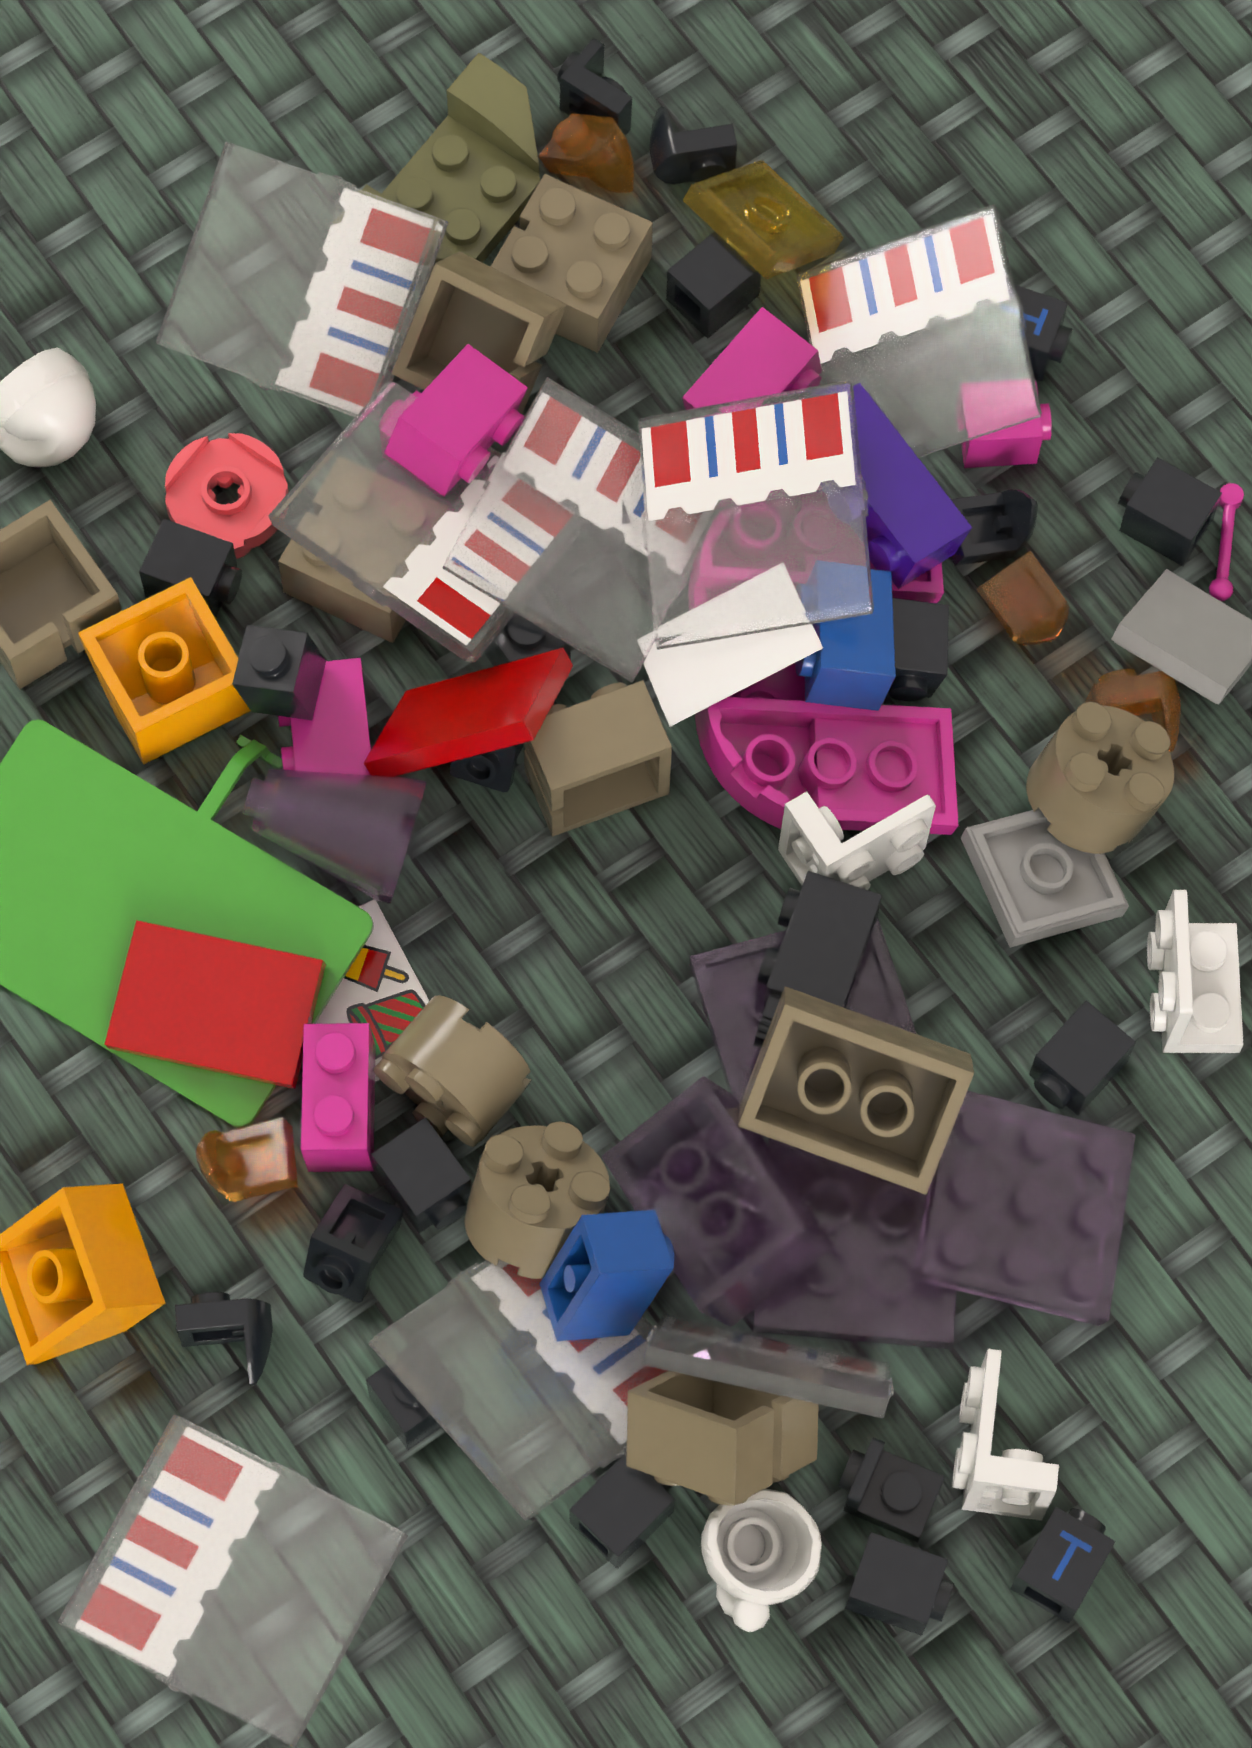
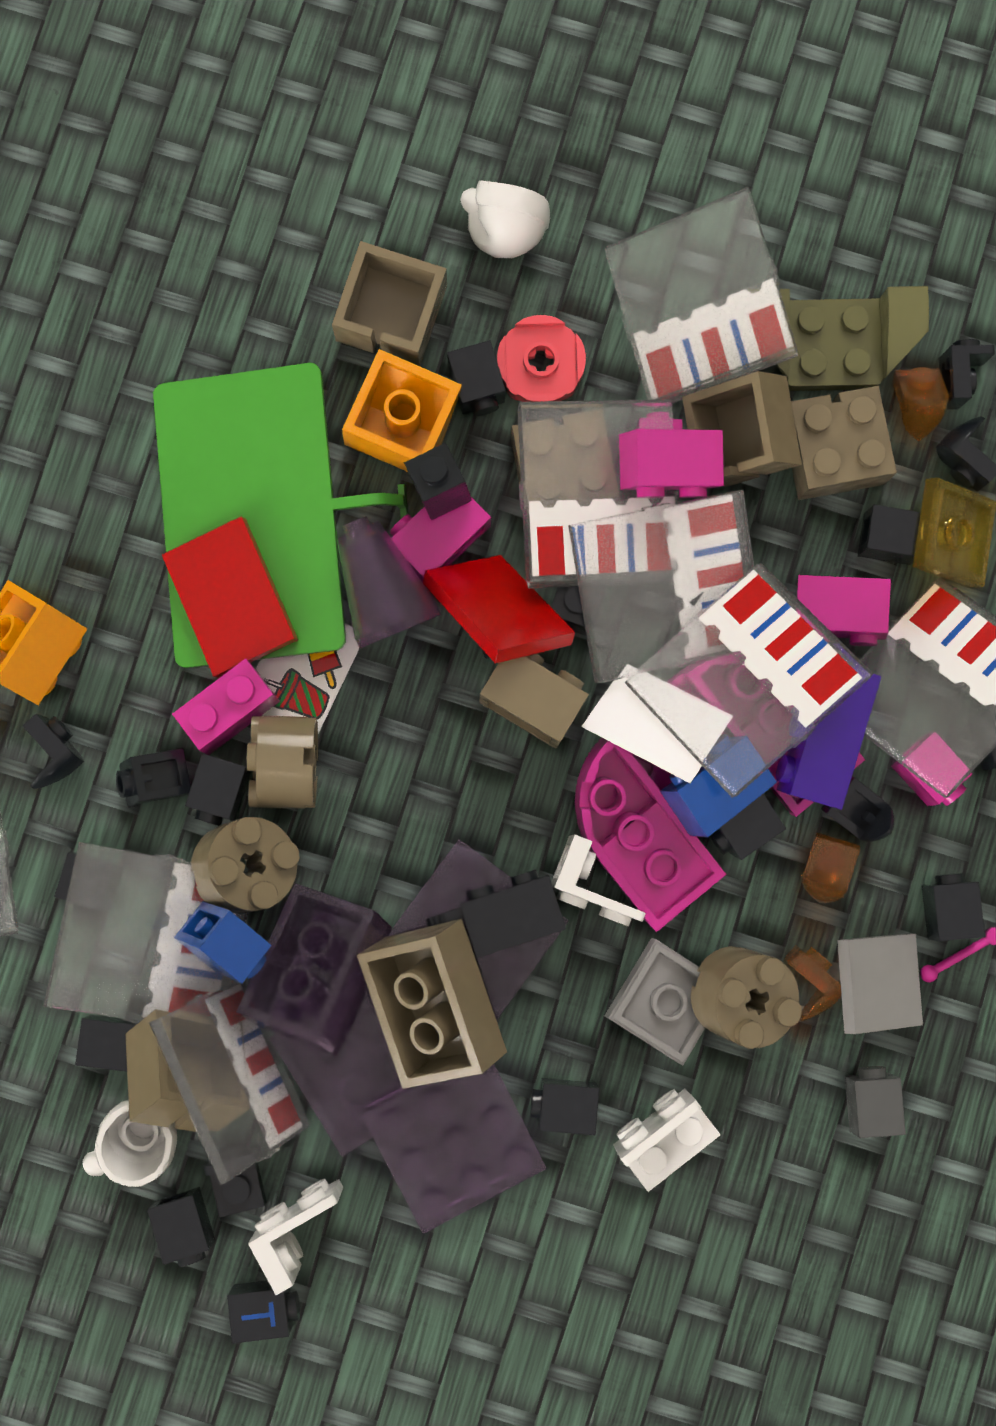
camera: 45 degrees right, 15 degrees up
clear orange plate [196,1117,298,1202] -> none

